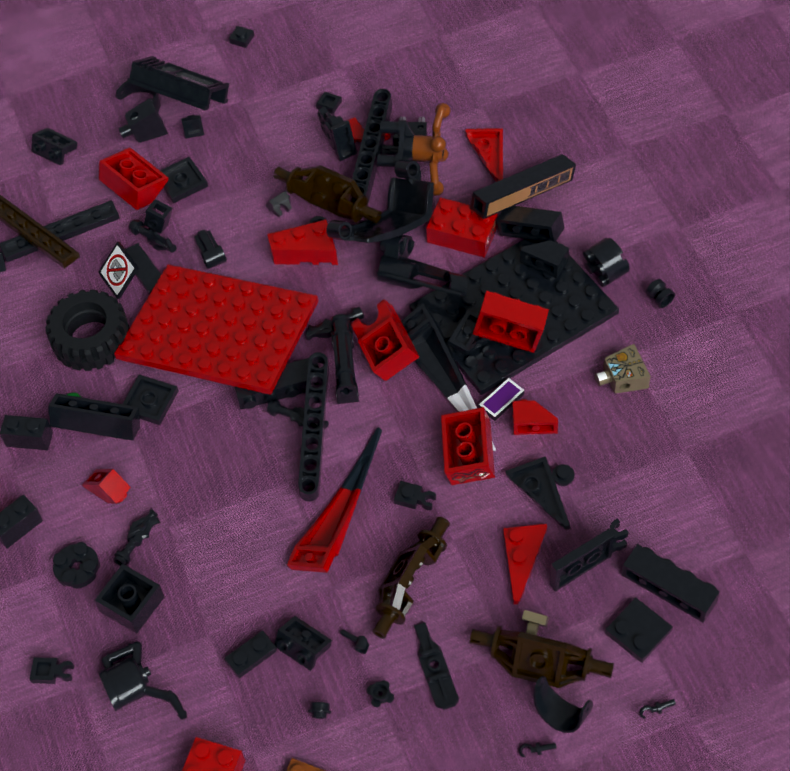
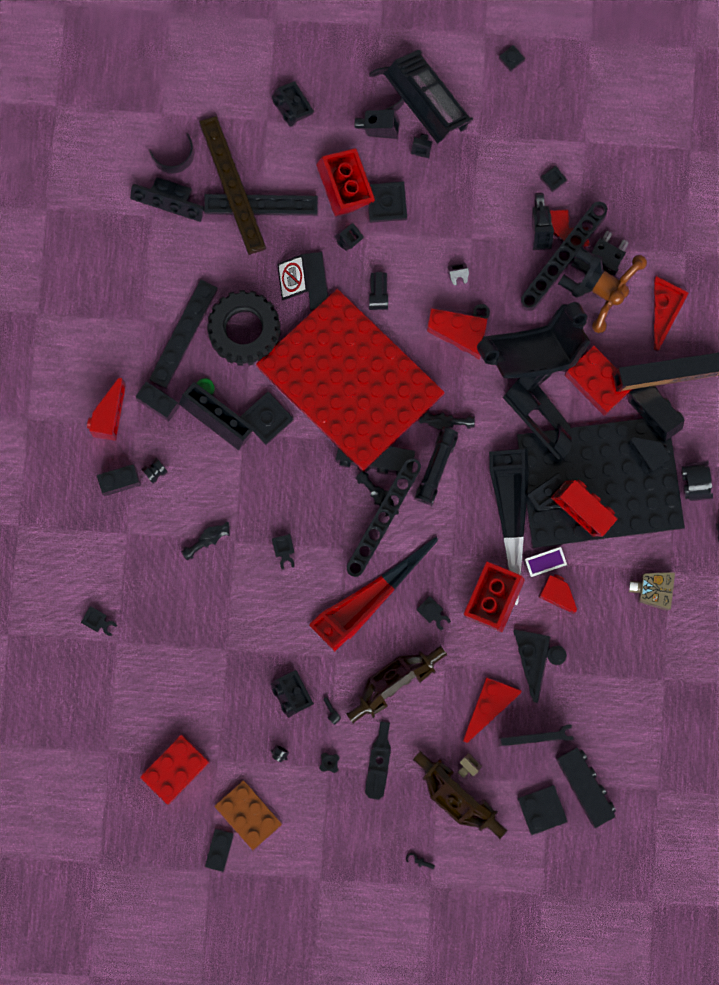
camera: 20 degrees right, 25 degrees up
black plate [53,542,100,589] -> none
red slope [82,469,131,504] -> none
black brick [94,564,164,634] -> none
black piece [97,641,187,720] -> none
black piece [129,220,177,253] -> none
black plate [224,630,277,679] -> none
dark brown plate [273,165,382,223] -> none
red brick [351,299,420,381] -> none
black piece [533,676,593,733] -> none
black hand [639,699,676,719] -> none
none -> black wheel [141,457,168,484]
none -> black plate [149,280,218,389]
none -> black plate [272,534,295,570]

